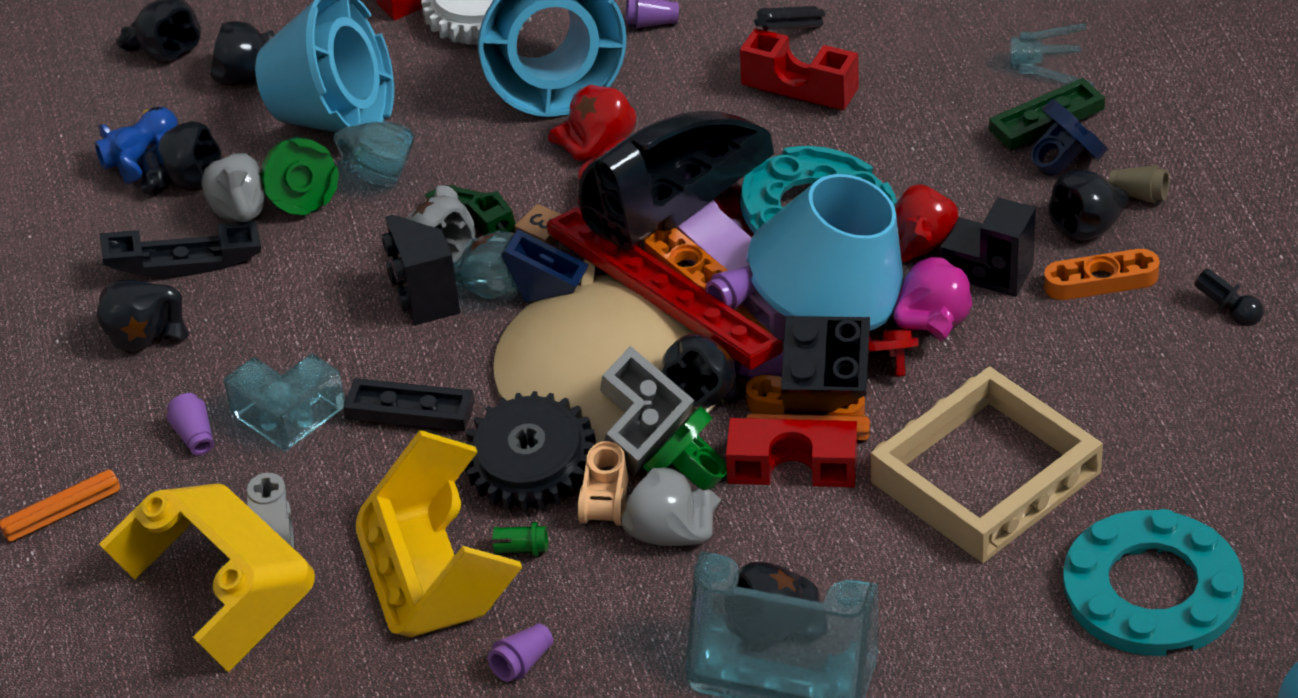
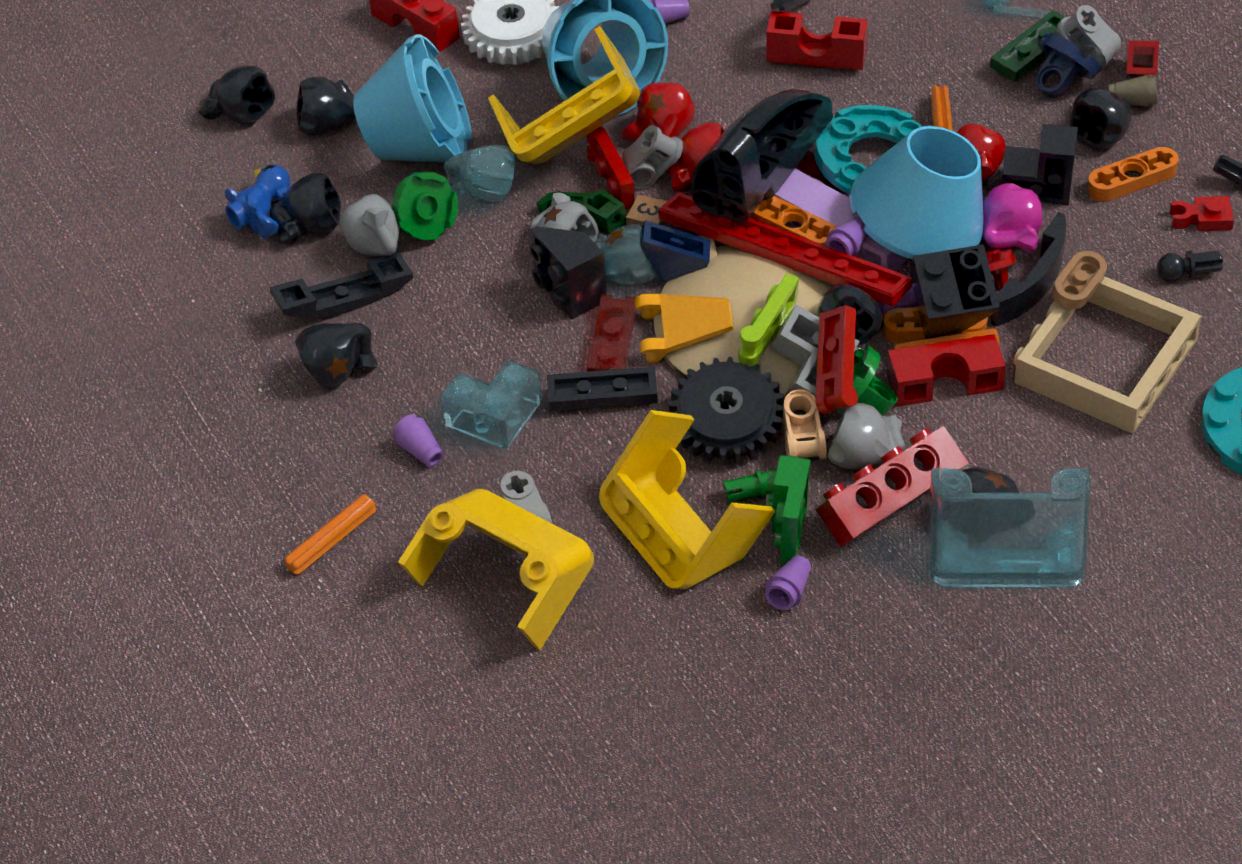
camera: 15 degrees left, 5 degrees up
none -> yellow windscreen [488,26,640,165]
none -> red plate [586,126,635,210]
none -> clear red plate [587,294,637,372]
none -> light grey piece [621,125,683,190]
none -> light orange flag [635,294,734,364]
none -> lime plate [738,273,799,366]
none -> green plate [767,455,811,565]
none -> red plate [815,305,858,414]
none -> brick [815,425,969,547]
none -> orange axle [930,85,953,131]
none -> black slope [991,212,1066,327]
none -> medium nougat plate [1052,251,1107,309]
none -> light grey piece [1057,5,1121,70]
none -> red leg [1125,40,1159,75]
none -> black axle [1157,250,1223,281]
none -> red plate [1169,196,1234,231]

